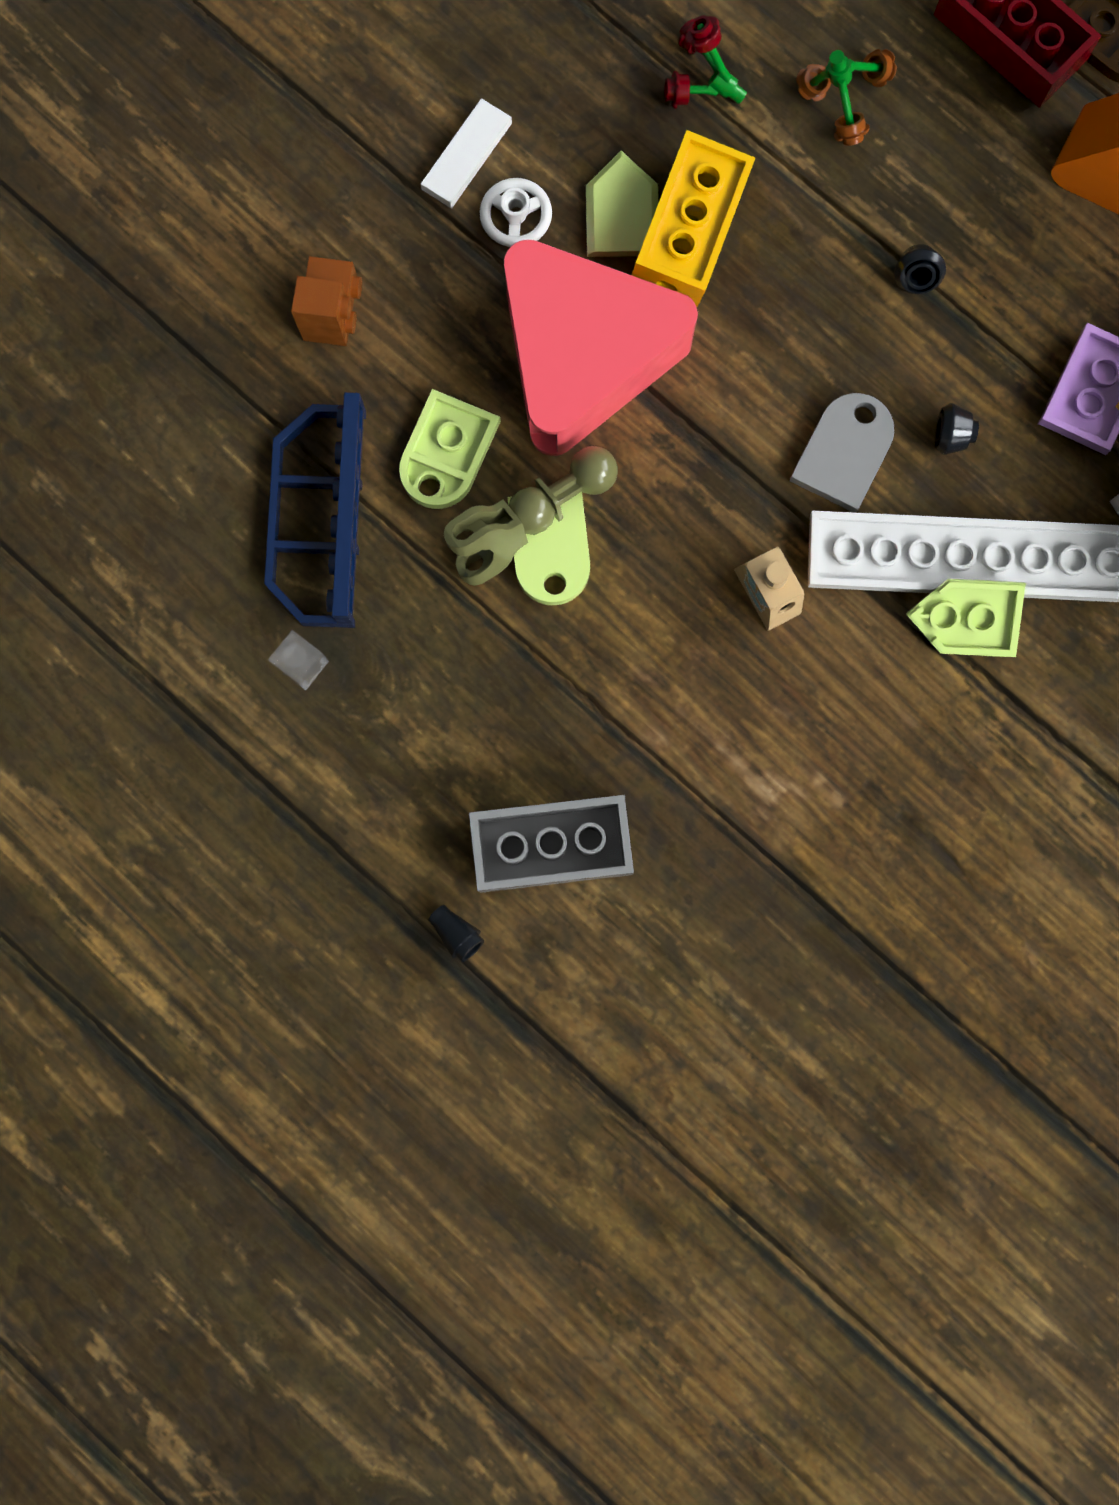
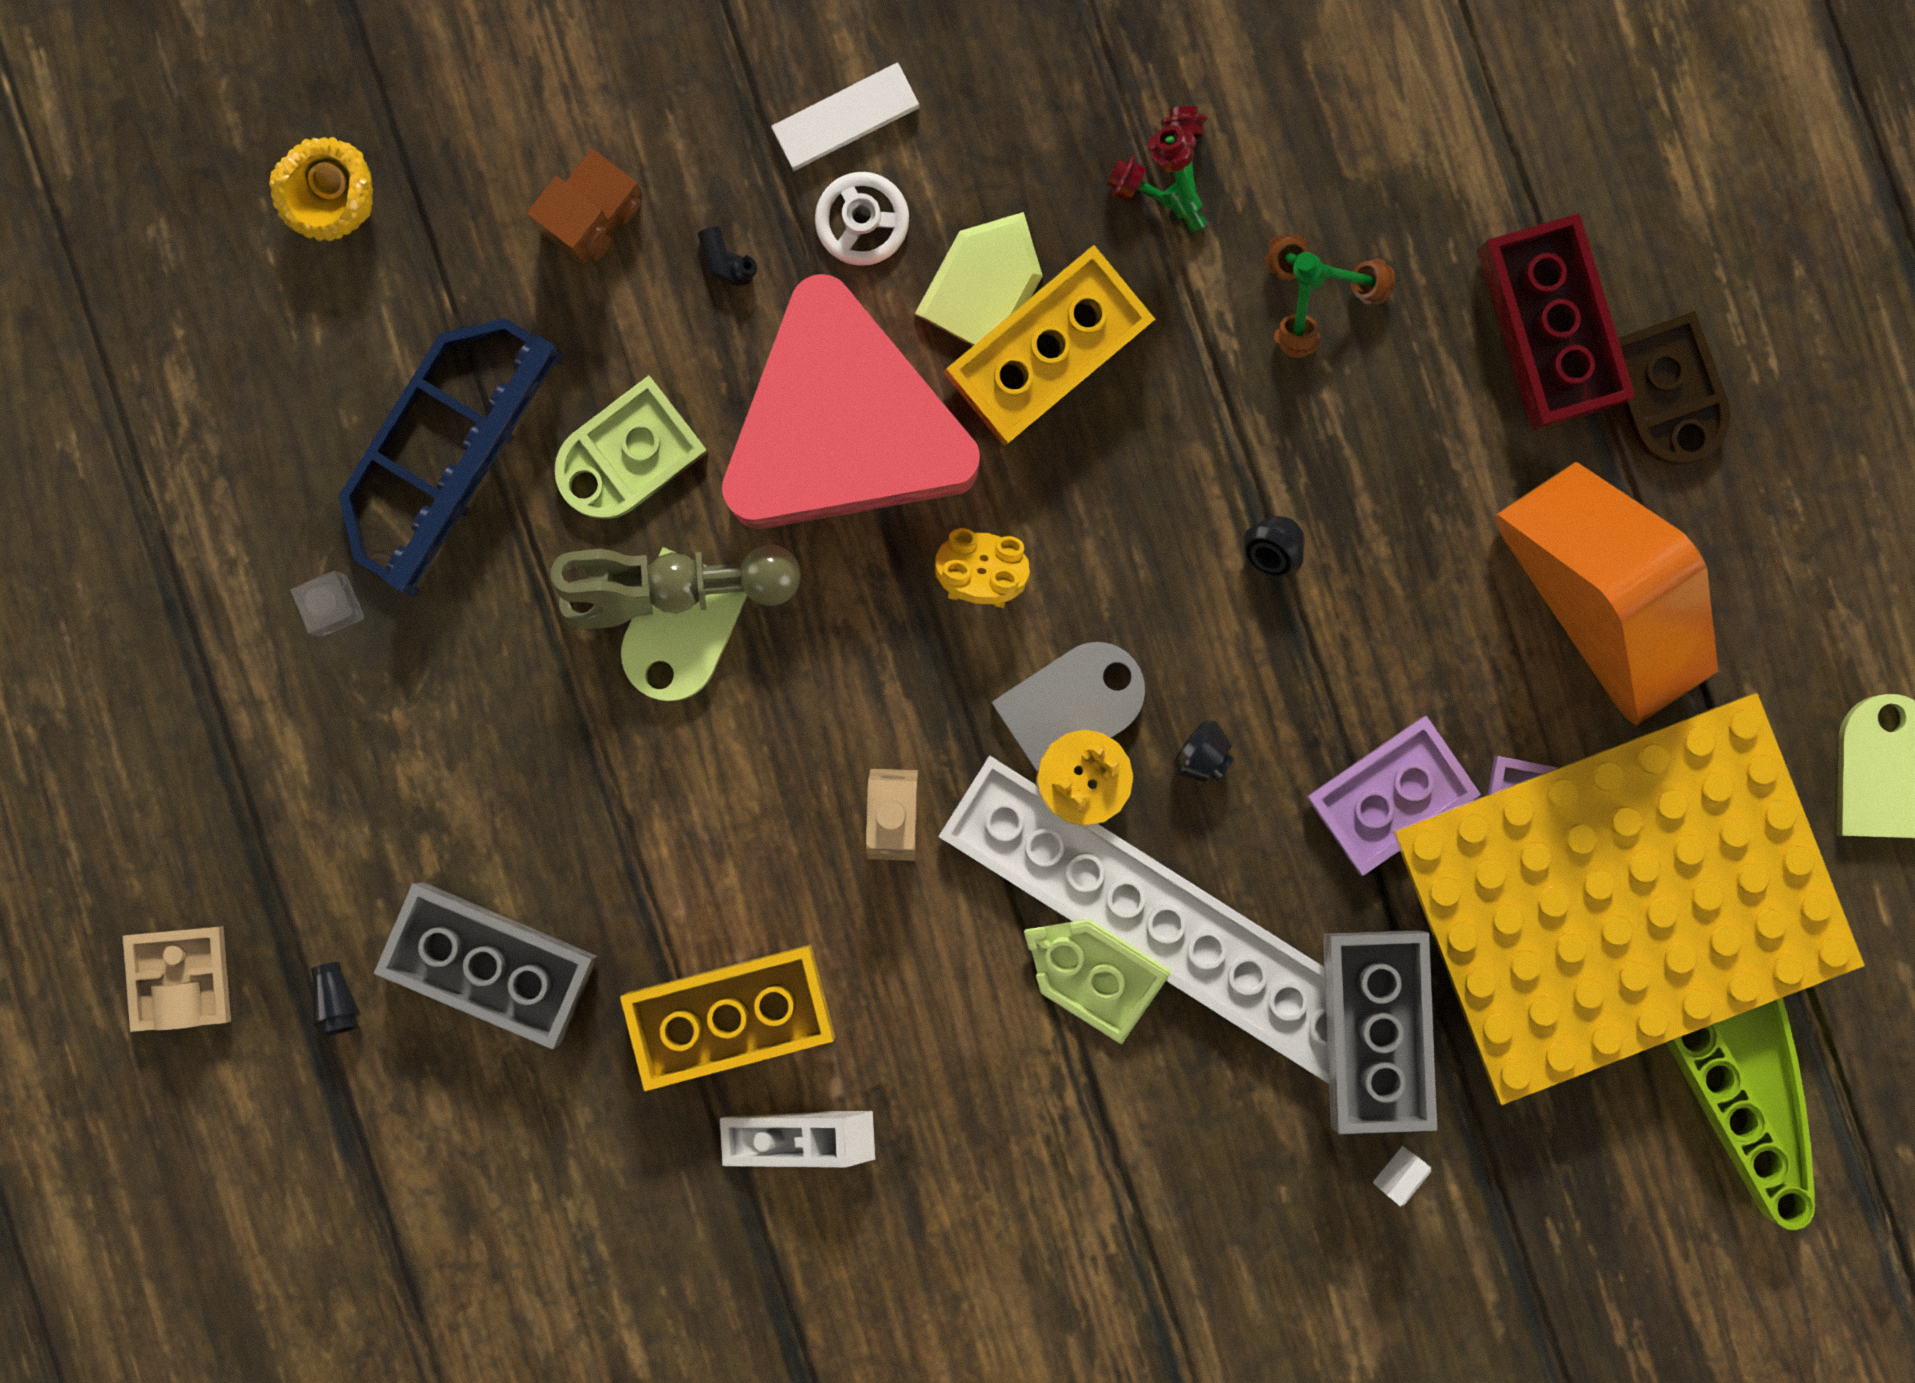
camera: 25 degrees right, 5 degrees up
none -> tan plate [123,926,231,1032]
none -> yellow hair [269,137,373,241]
none -> yellow brick [620,944,835,1091]
none -> black arm [697,226,757,286]
none -> white slope [720,1111,875,1167]
none -> yellow plate [934,528,1030,608]
none -> yellow plate [1036,730,1133,827]

